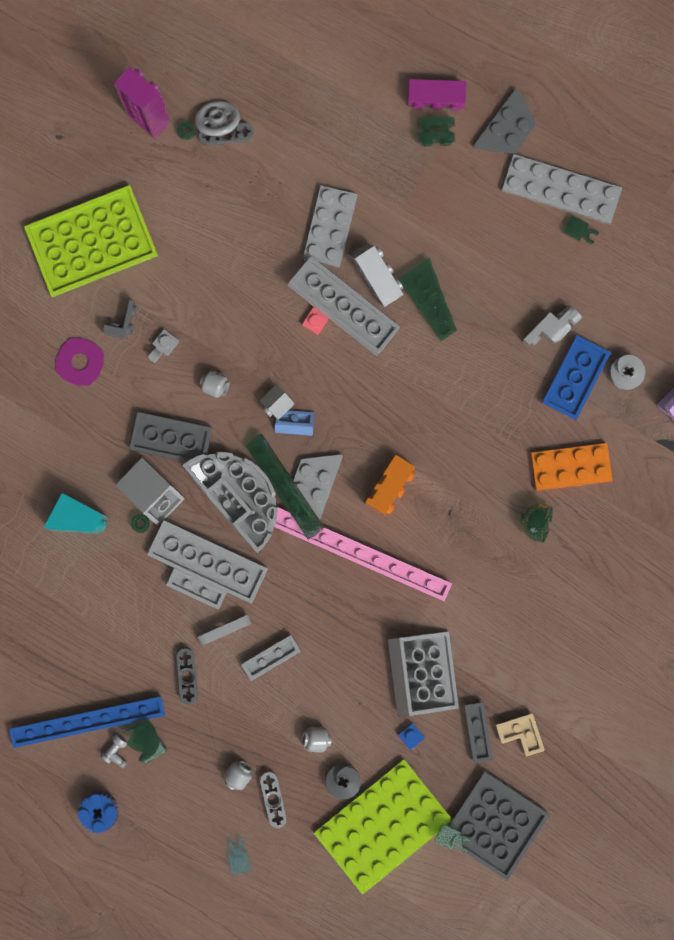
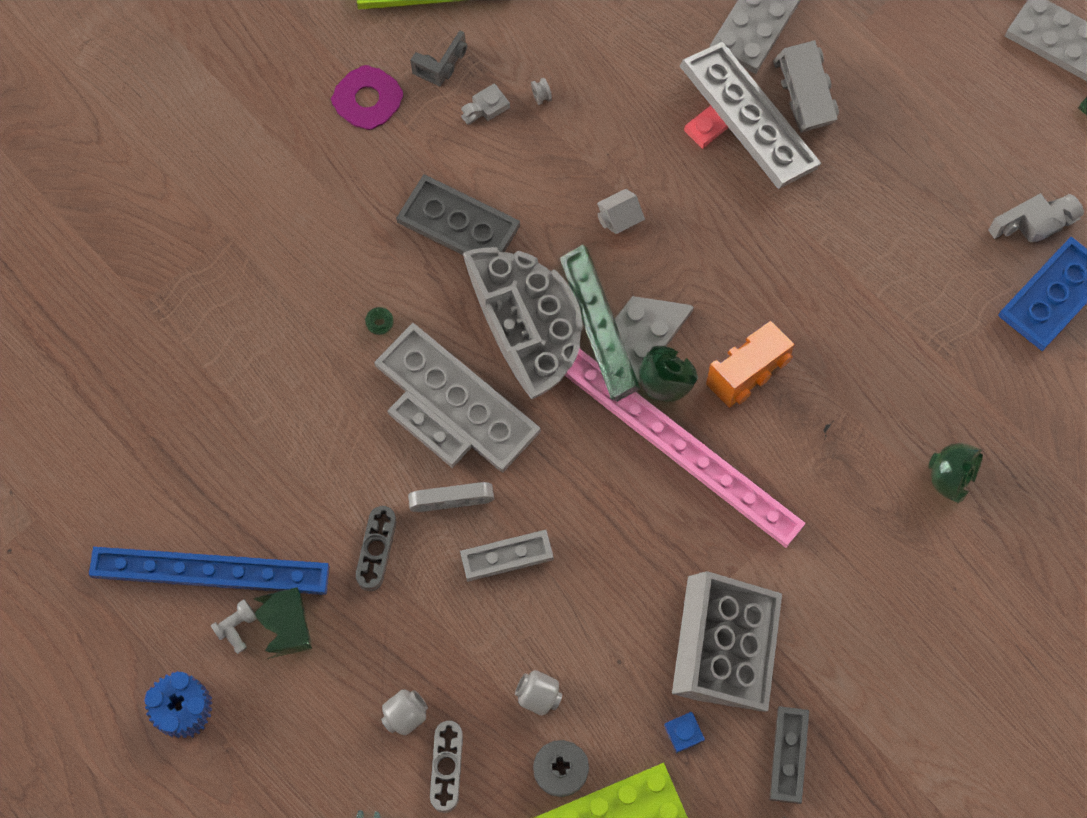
camera: 15 degrees right, 15 degrees down
teal slope [44,493,108,534] -> none
light grey slope [115,458,185,526] -> none
light grey head [200,370,230,398] -> none
medium blue slope [275,410,315,436] -> none
clear green wing [398,258,457,342] -> none
tan plate [496,713,545,757] -> none
orange plate [531,443,613,491] -> none
none -> light grey bush [531,78,552,105]
none -> clear green cylinder [639,346,698,402]

